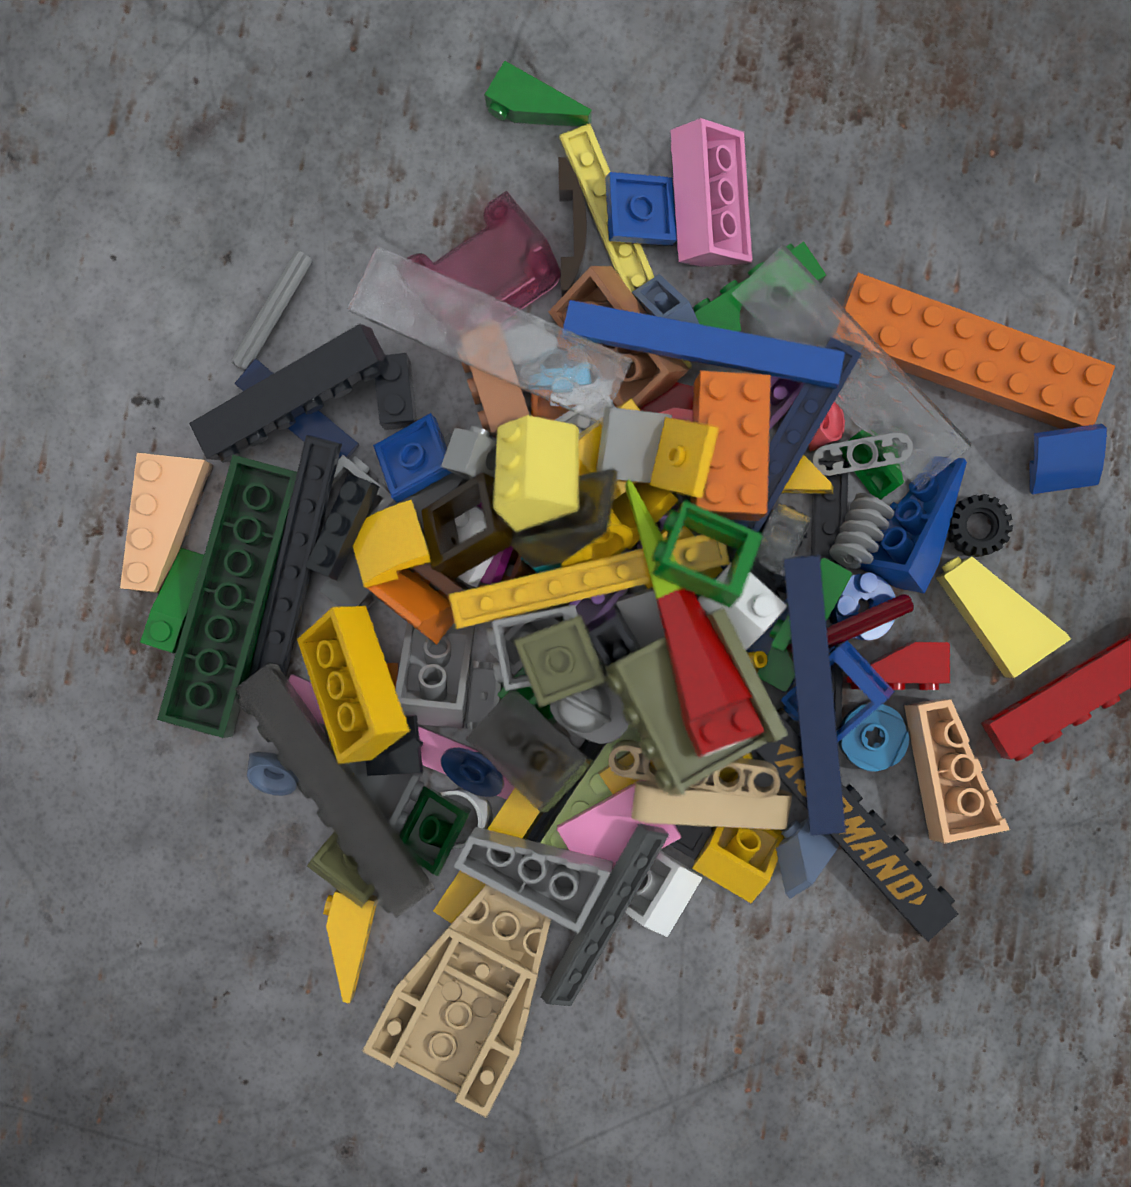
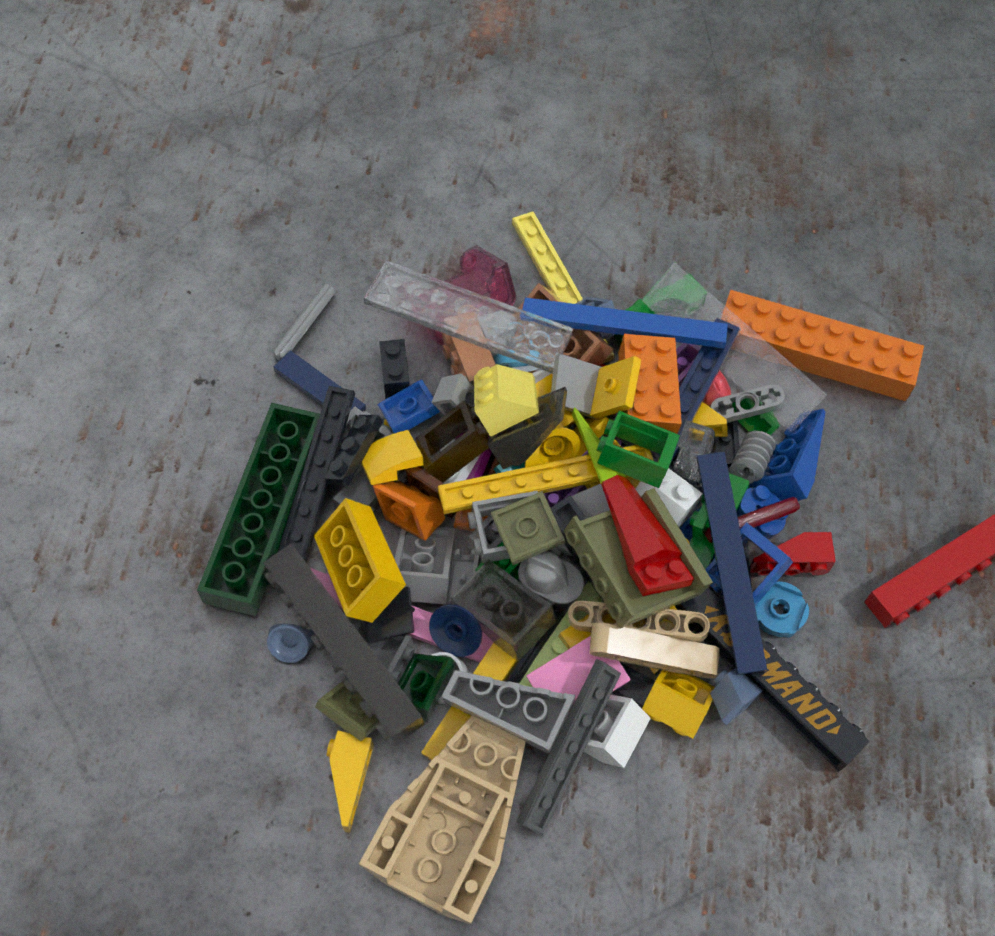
camera: 10 degrees left, 25 degrees down
light nougat wedge [120,453,214,593] -> none
green slope [140,548,204,653] -> none
black brick [189,324,389,463] -> none
green slope [484,61,592,127] -> none
dark brown slope [558,157,587,296] -> none
blue plate [605,172,677,246] -> none
bright pink slope [670,118,752,267] -> none
light nougat wedge [904,699,1010,843] -> none
light yellow slope [936,556,1071,678] -> none
black tyre [948,494,1013,557] -> none
blue slope [1029,424,1107,494] -> none

